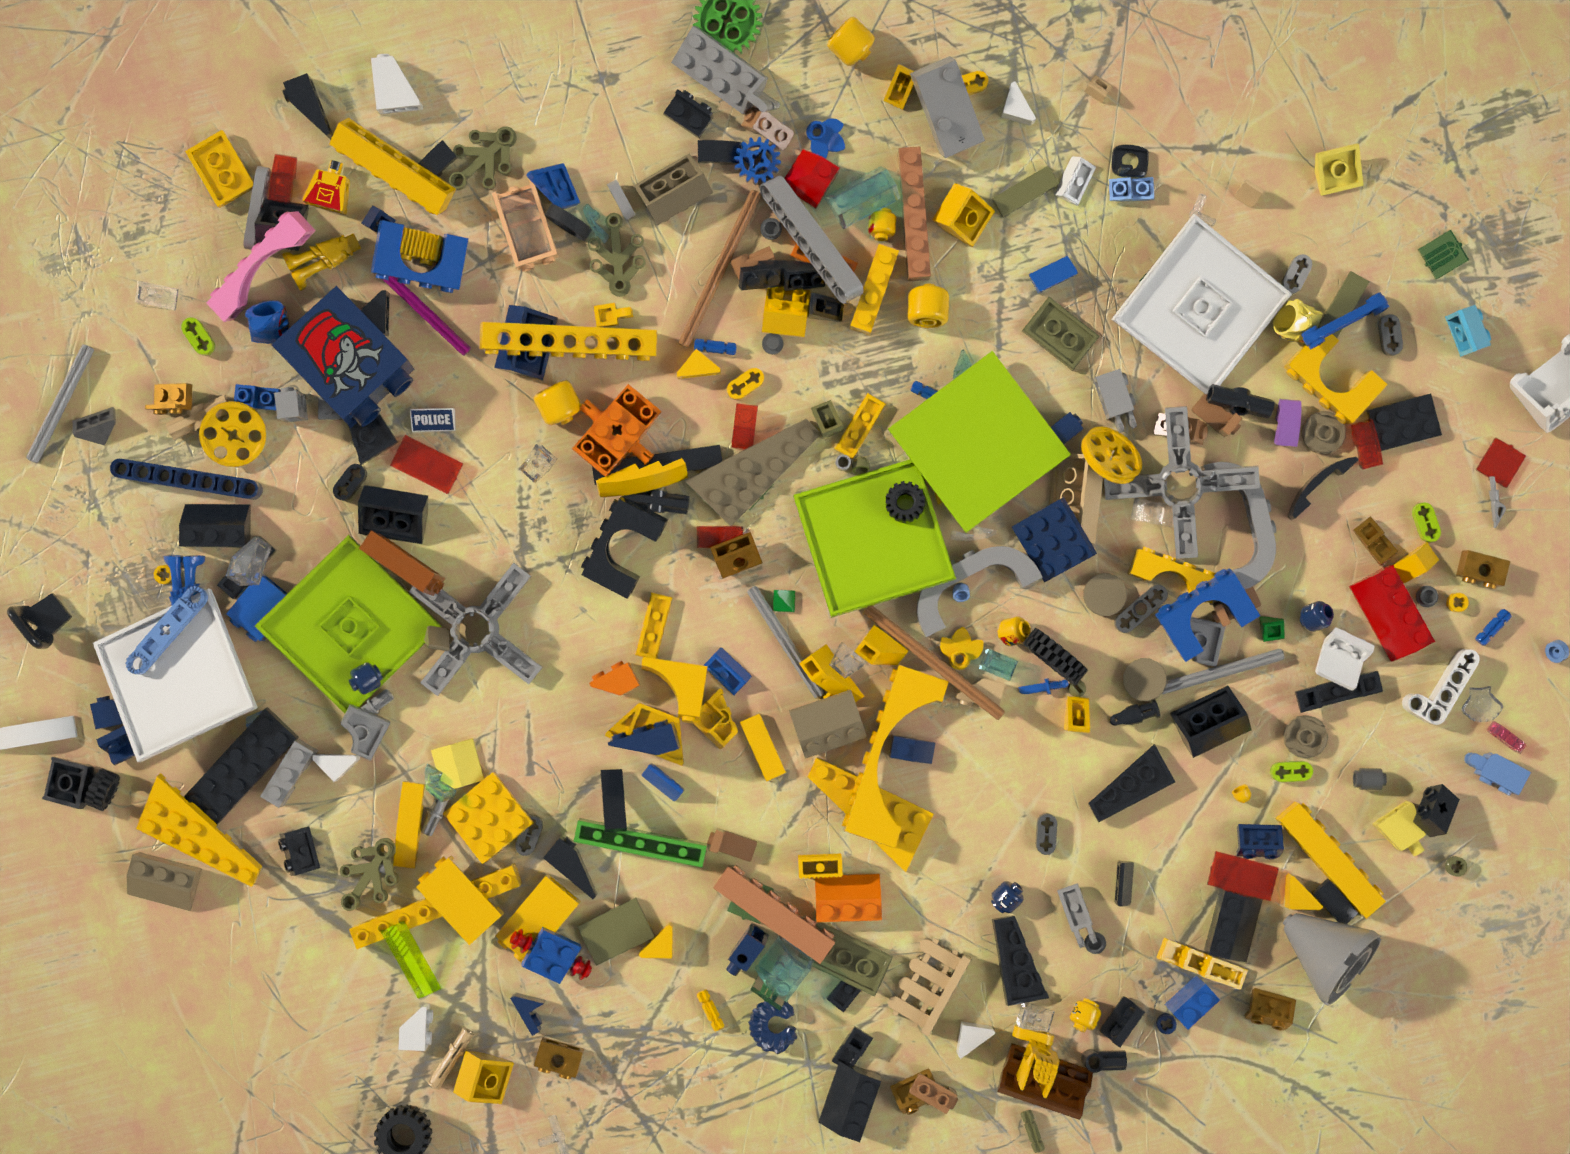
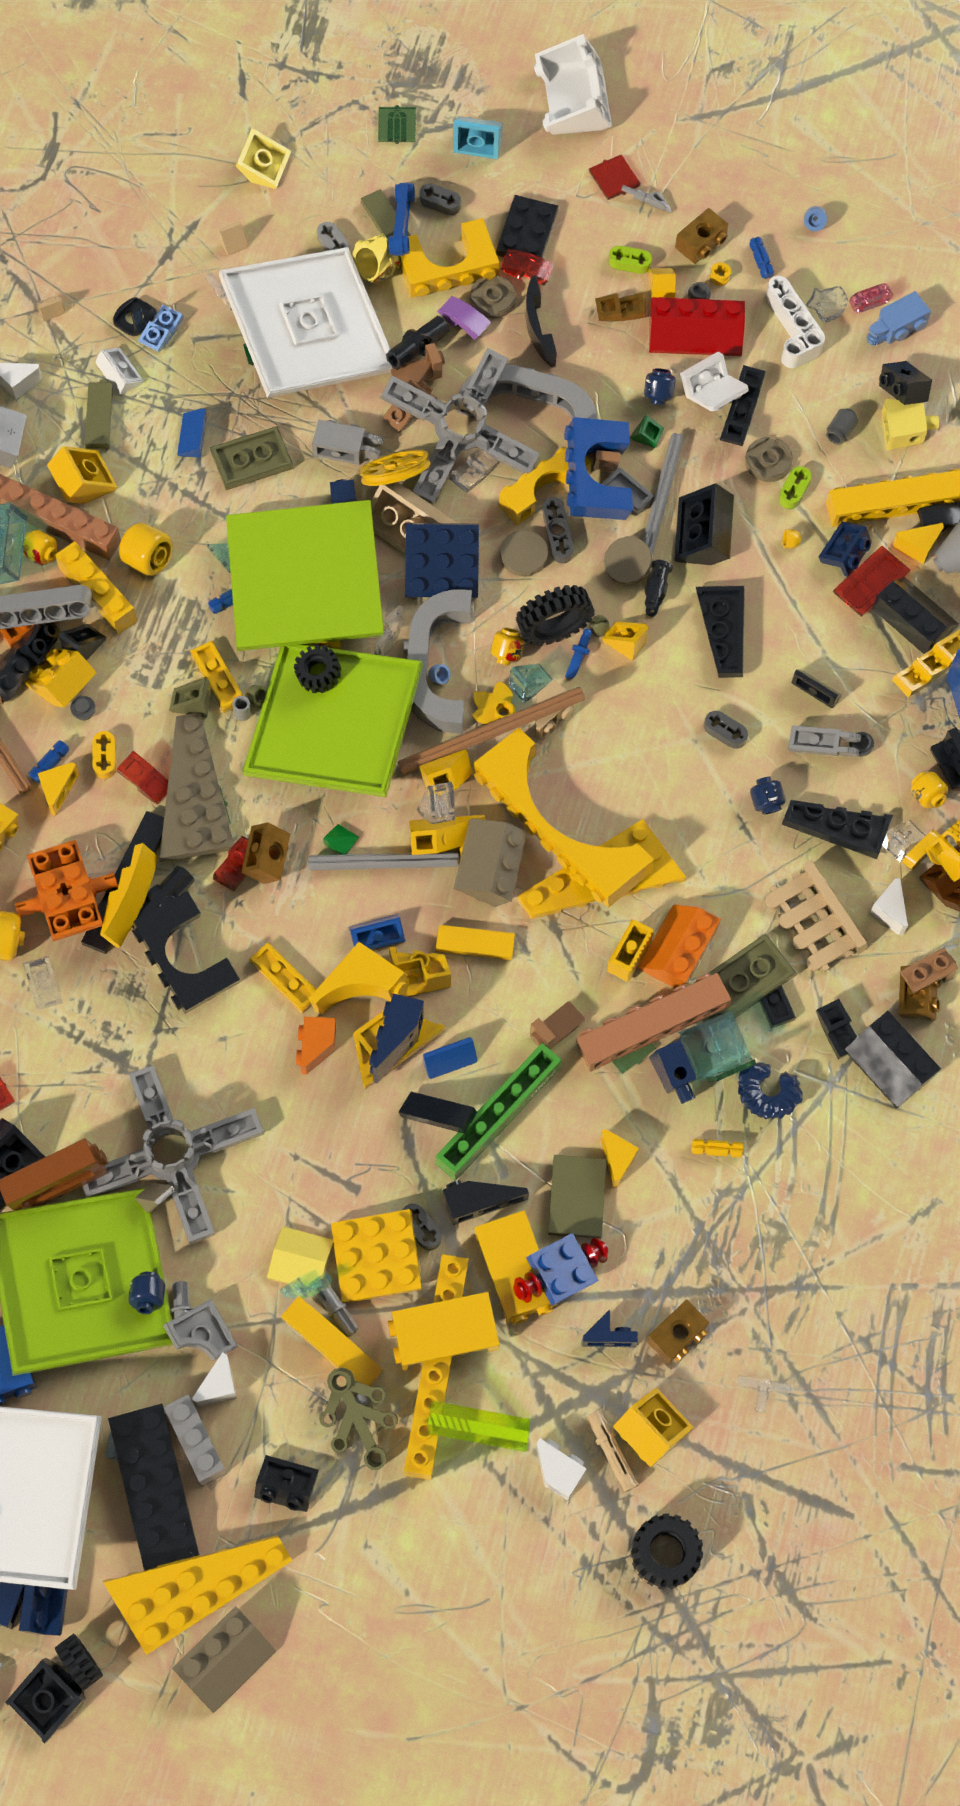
camera: 60 degrees left, 20 degrees down
dark blue slope [889,735,936,764] -> none

